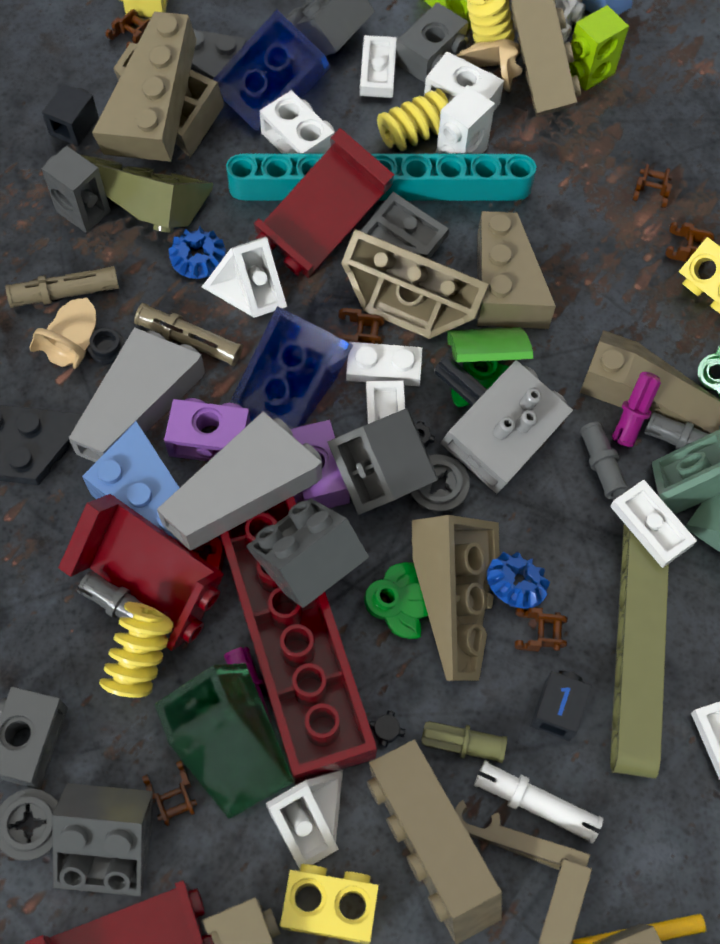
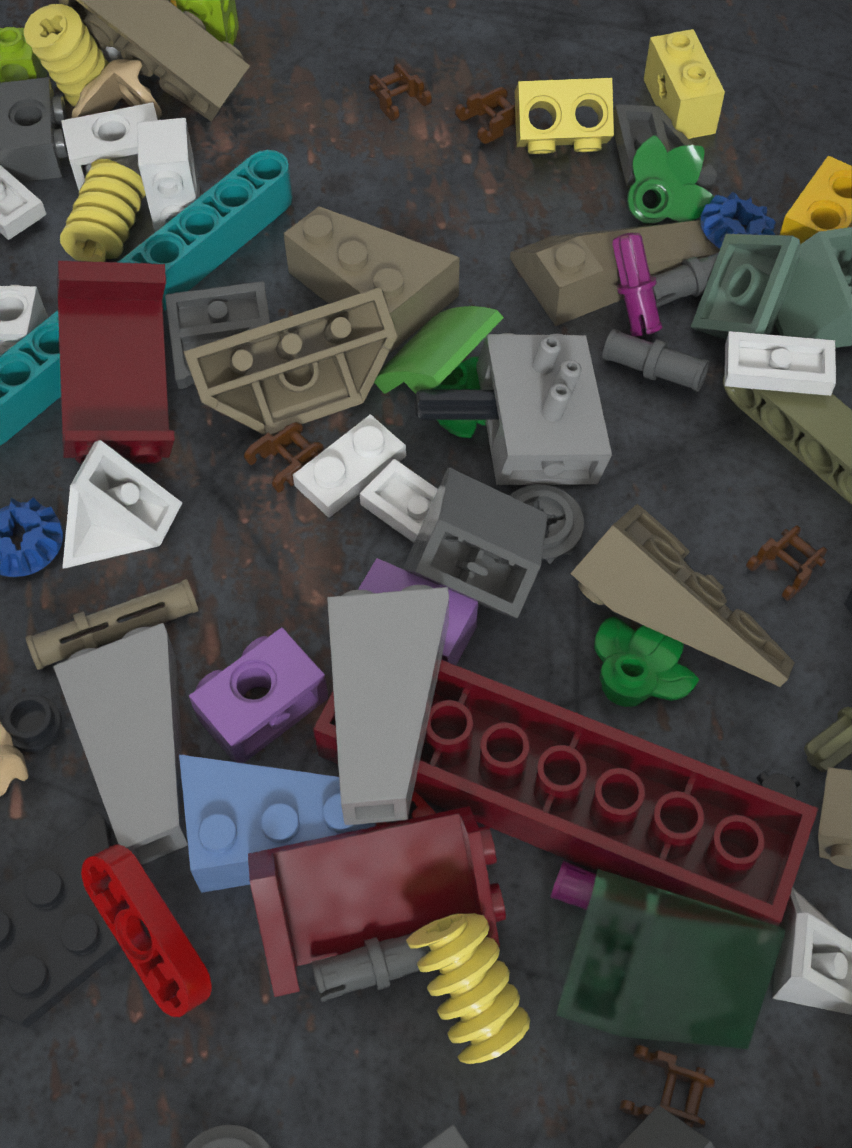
camera: 45 degrees left, 5 degrees down
clear blue slope [230,306,353,429] -> none
dark grey slope [246,498,369,608] -> none
blue gear [487,552,550,609] -> none
none -> red beam [81,844,212,1017]

